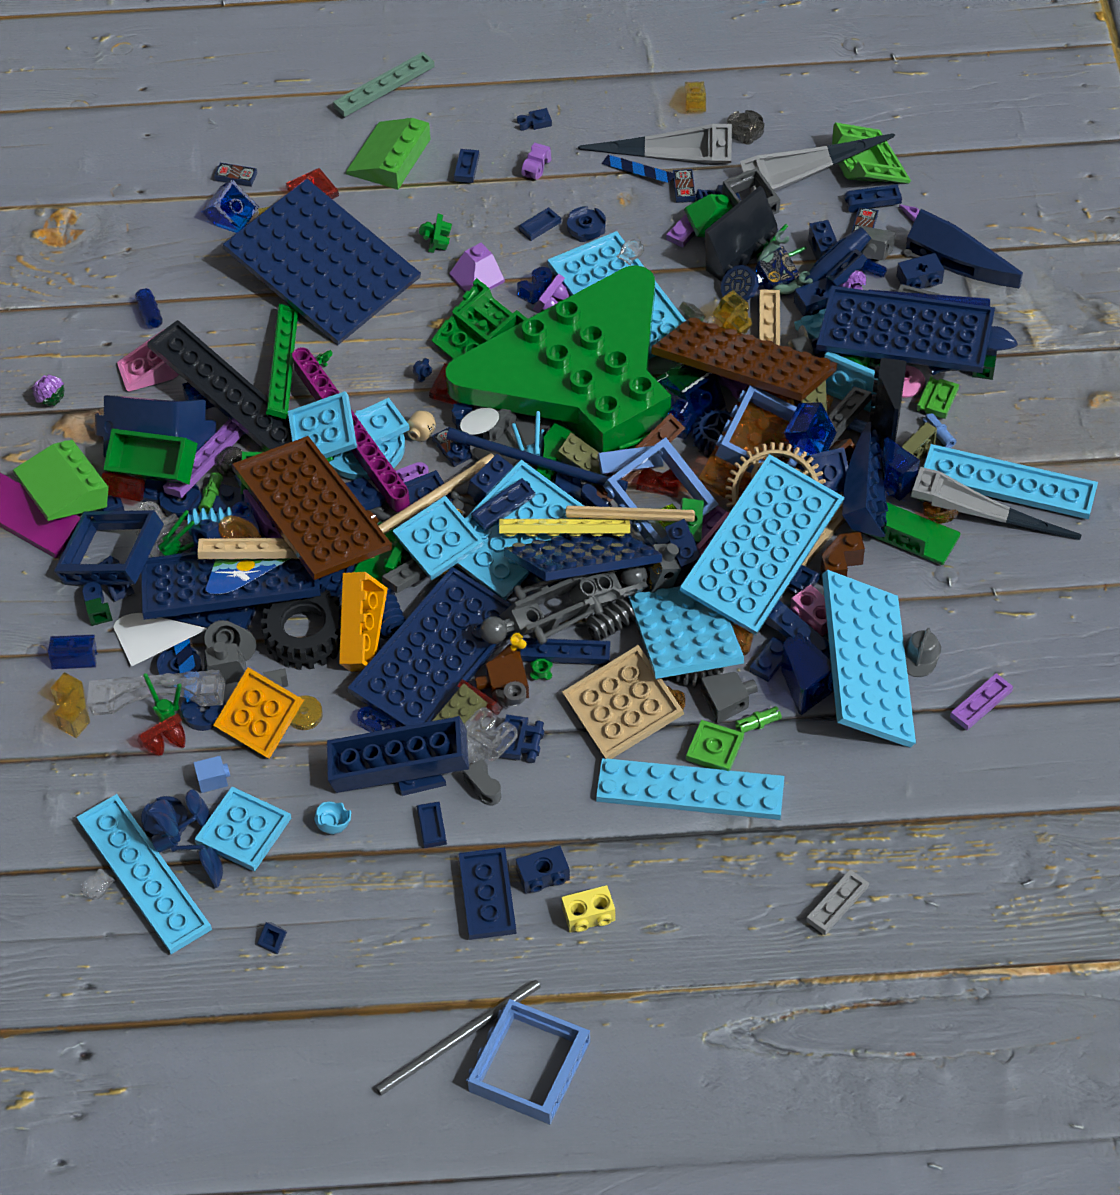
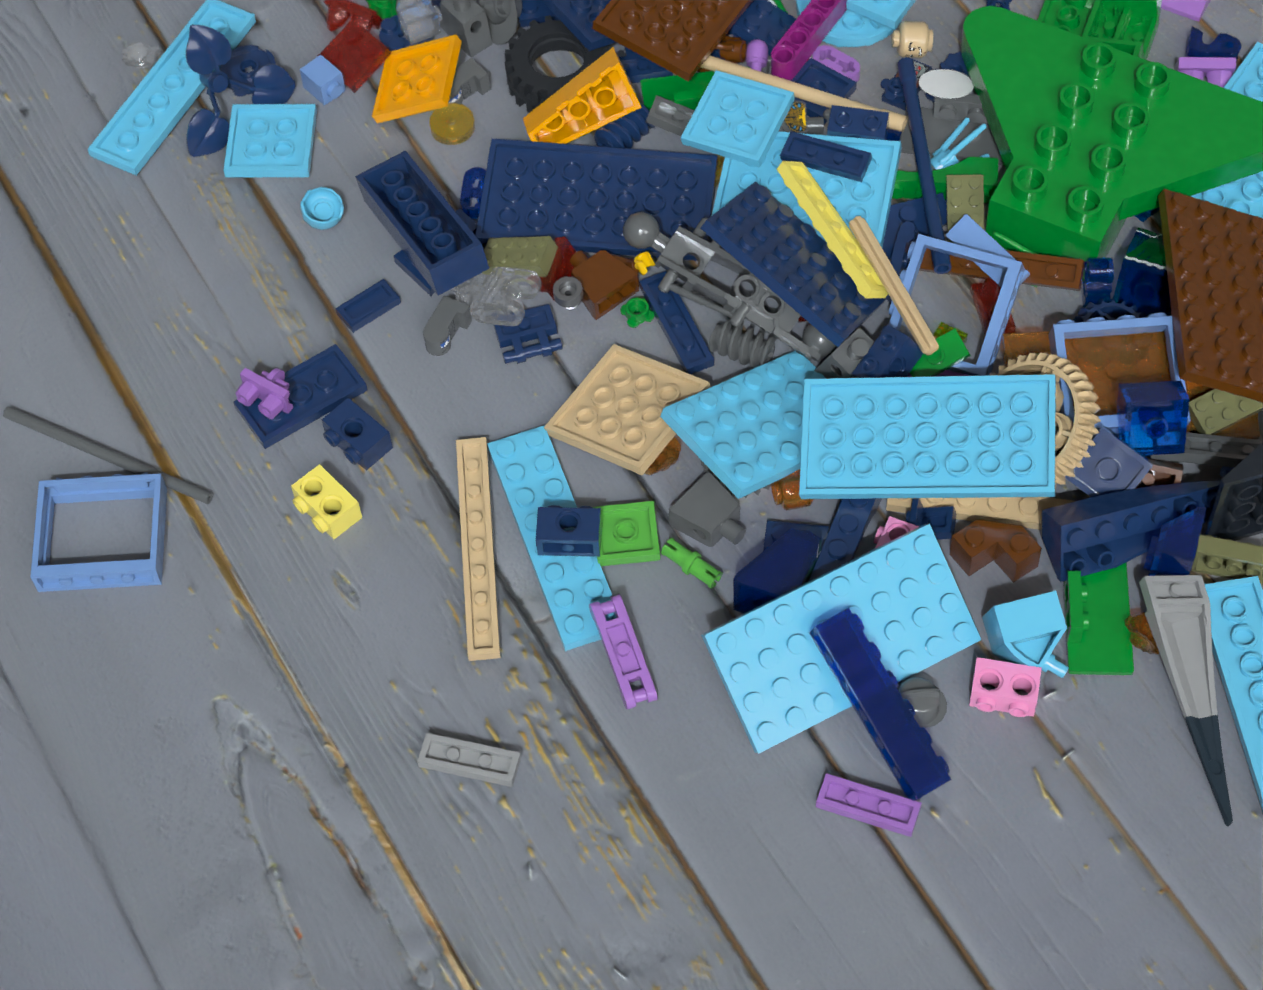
camera: 65 degrees right, 5 degrees up
dark blue slope [257,922,287,954] -> none
none -> medium lavender hips [236,368,293,420]
none -> clear red plate [317,19,391,93]
none -> tan plate [456,437,501,661]
none -> dark blue brick [535,505,602,557]
none -> medium lavender plate [589,594,658,710]
none -> medium lavender cylinder [746,39,768,72]
none -> clear blue brick [809,608,951,801]
none -> bright pink brick [969,657,1042,717]
none -> medium azure piece [982,591,1069,678]

